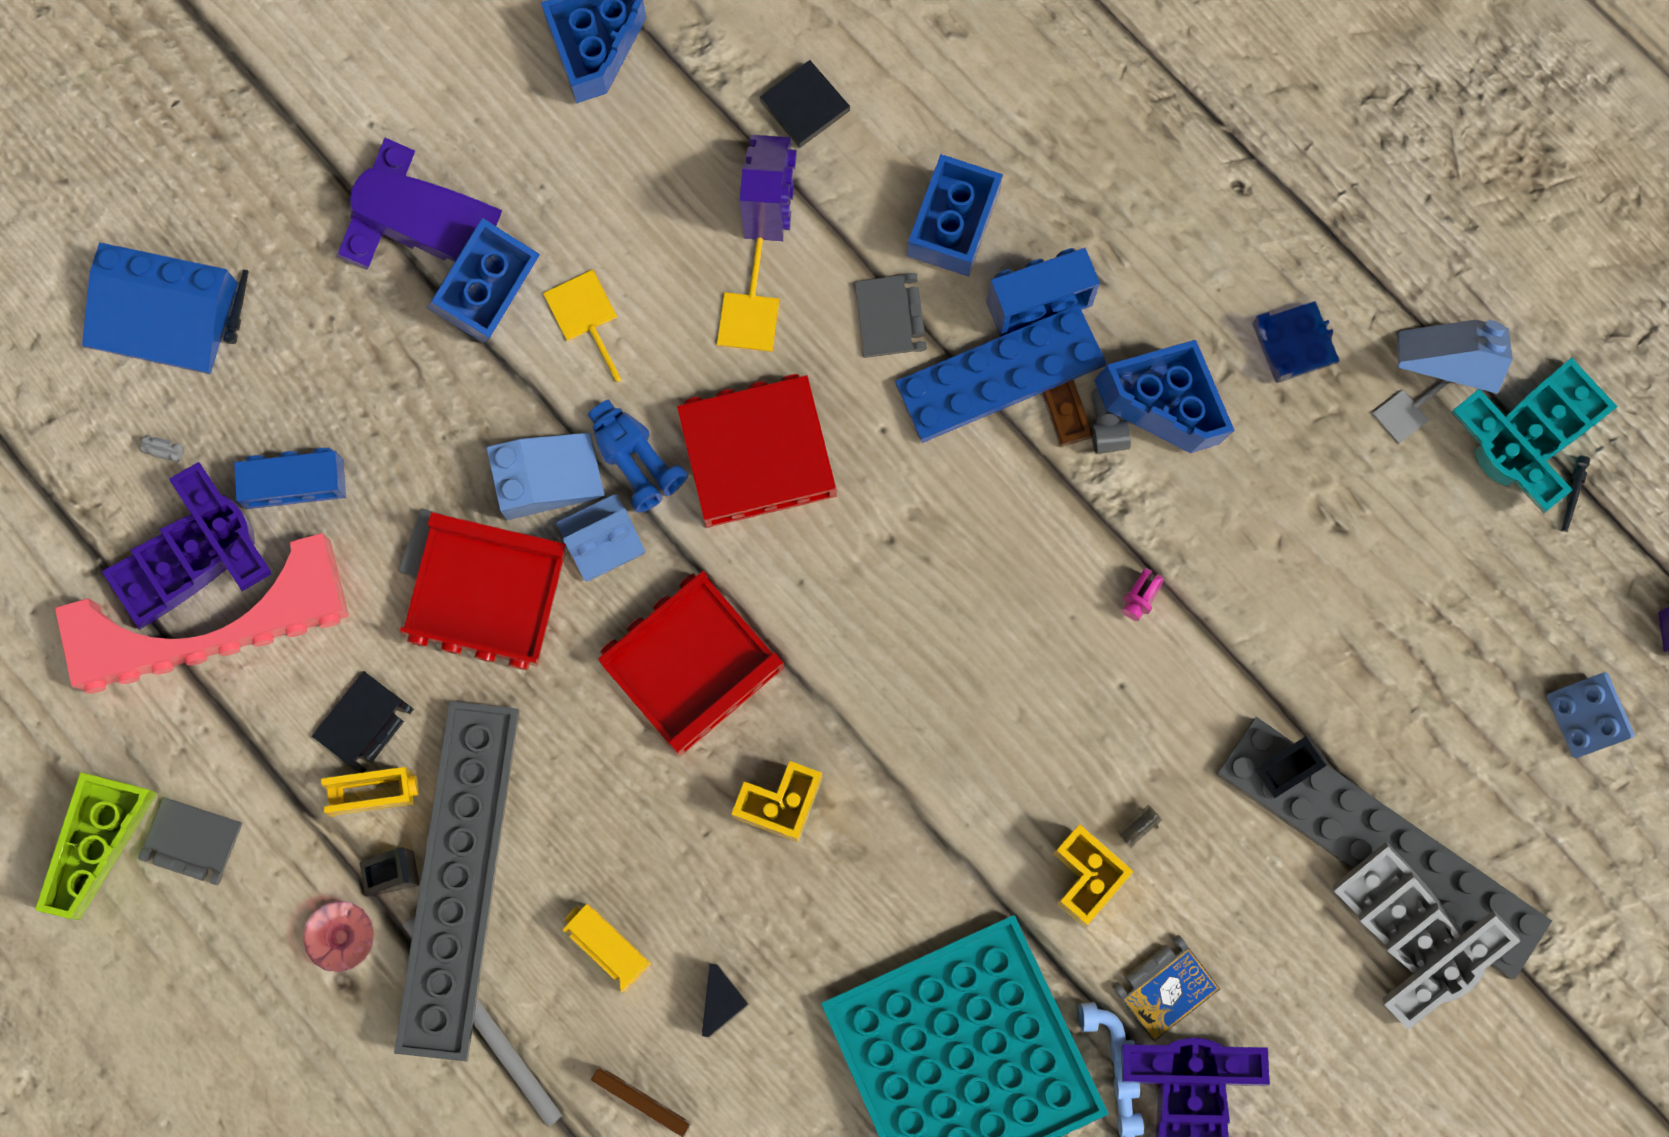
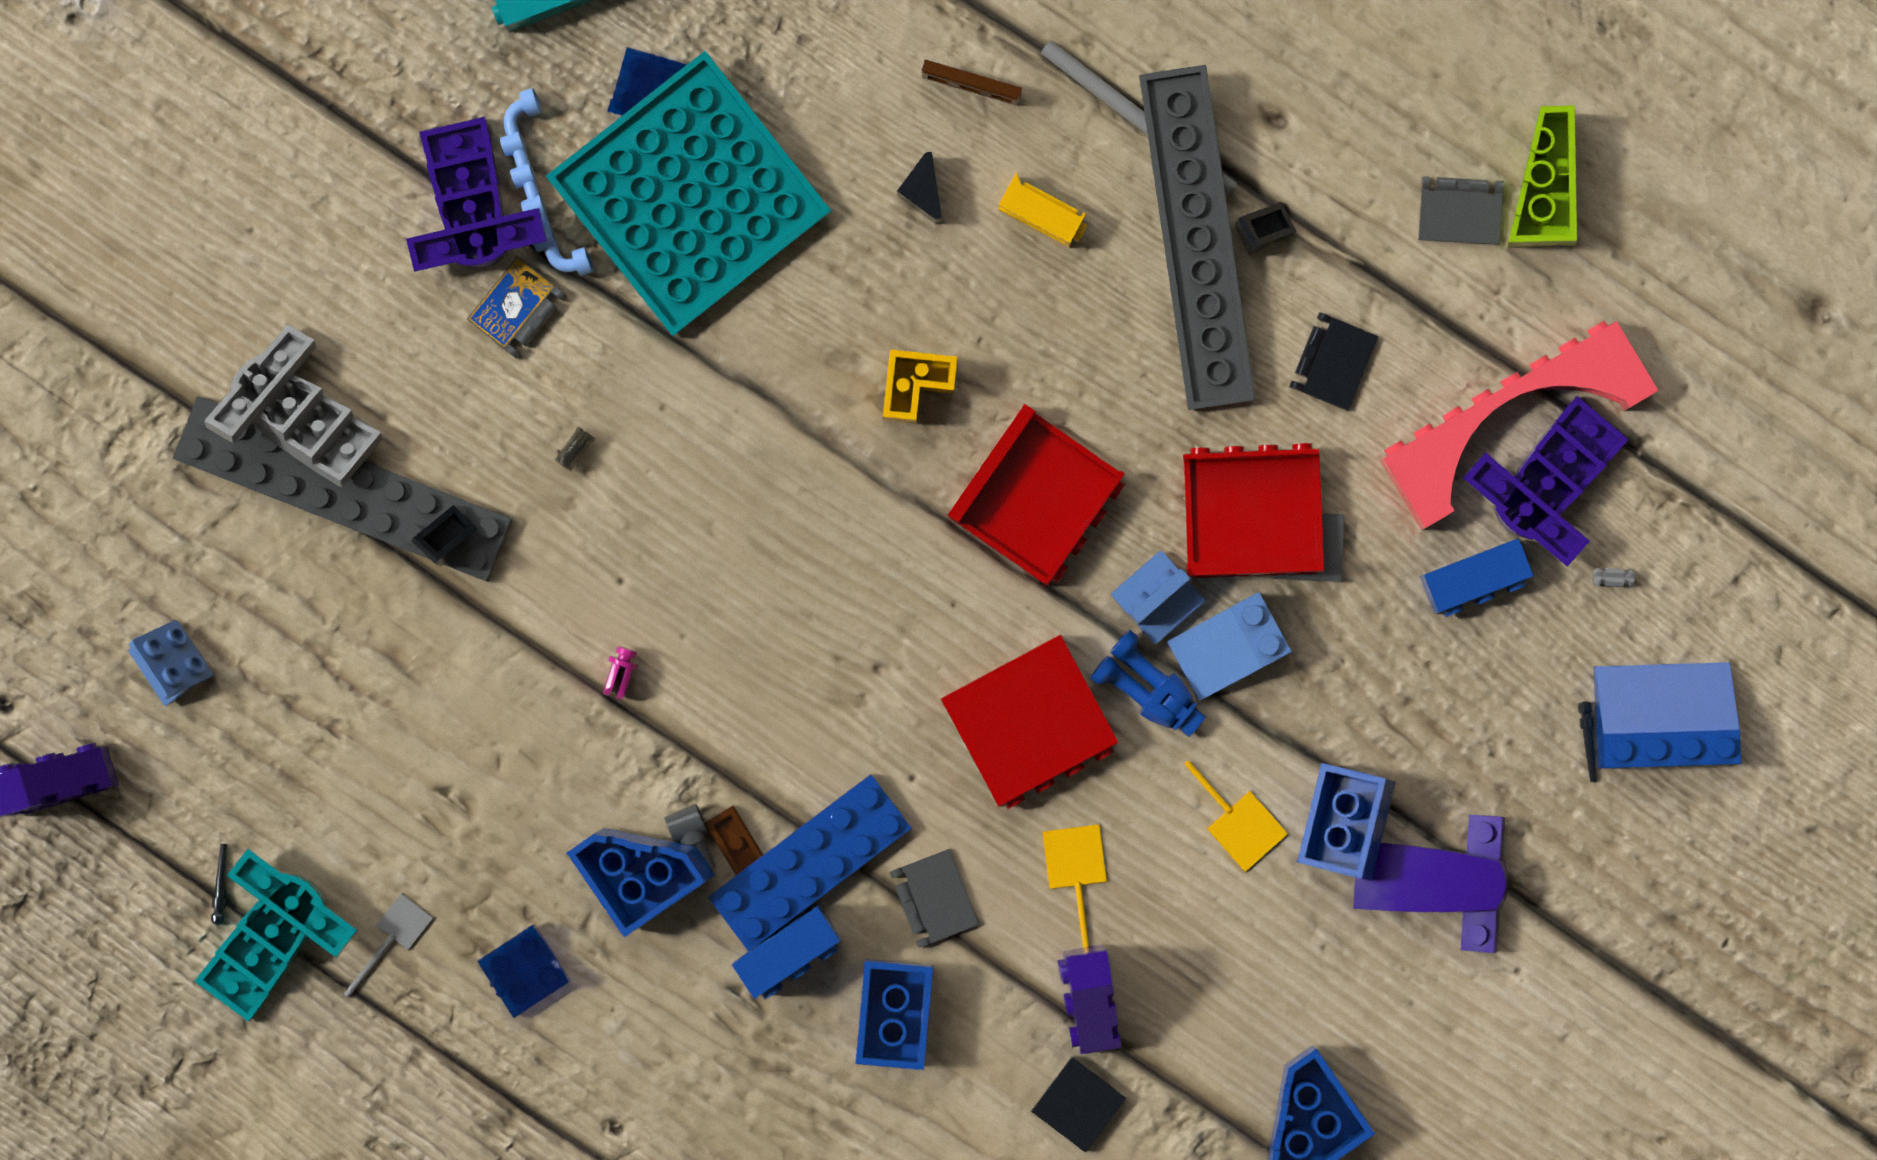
camera: 165 degrees right, 10 degrees up
clear pink dish [303,901,375,972] -> none
yellow window [321,767,419,817] -> none
yellow brick [1053,824,1134,927] -> none
medium blue slope [1397,319,1513,394] -> none

